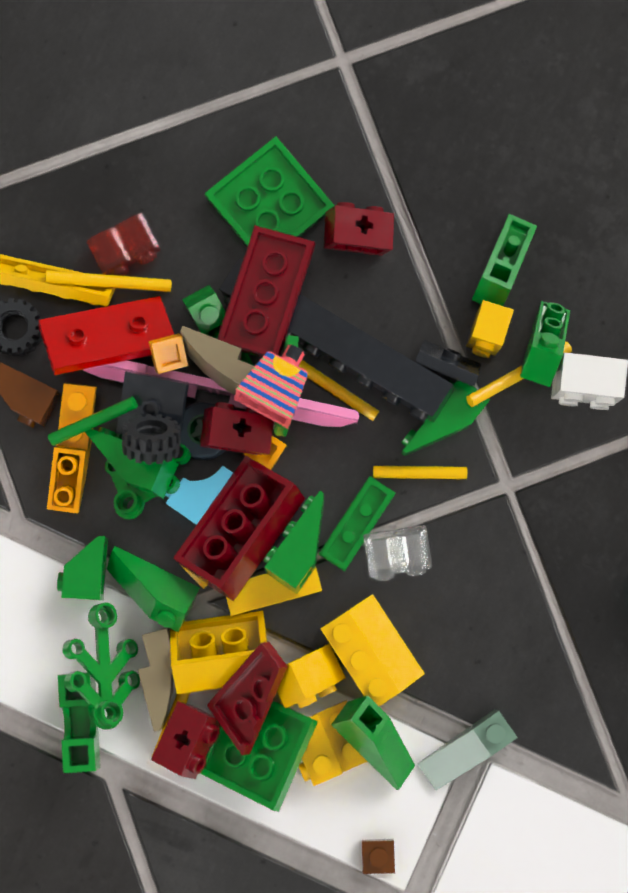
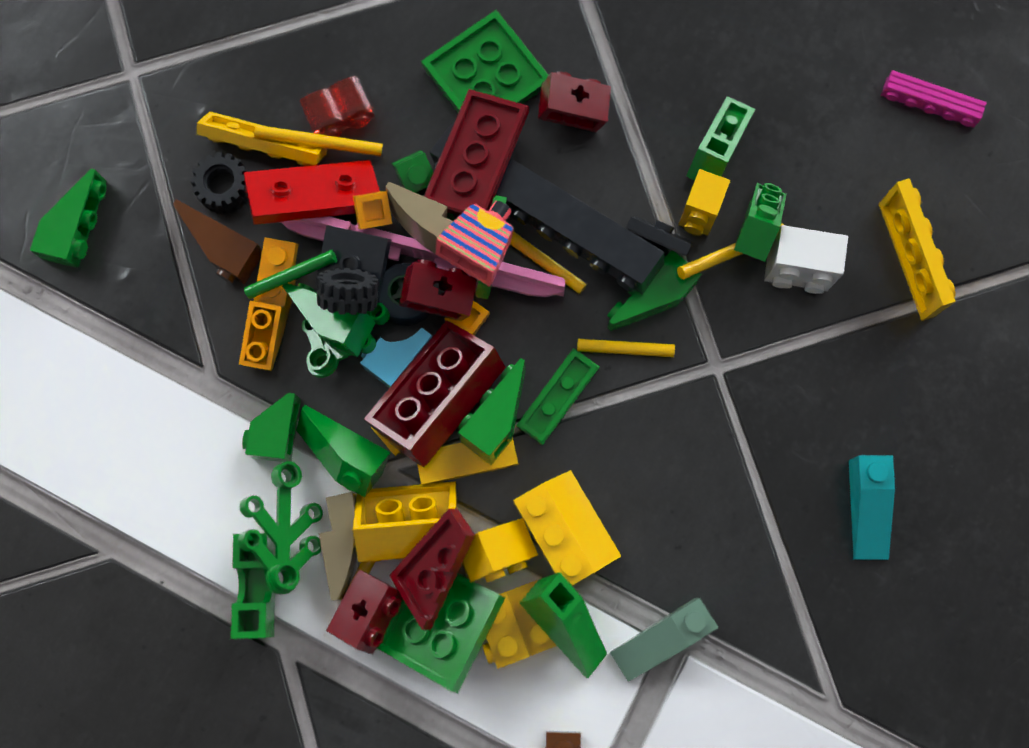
camera: 10 degrees right, 5 degrees down
clear brick [363,525,432,581] -> none

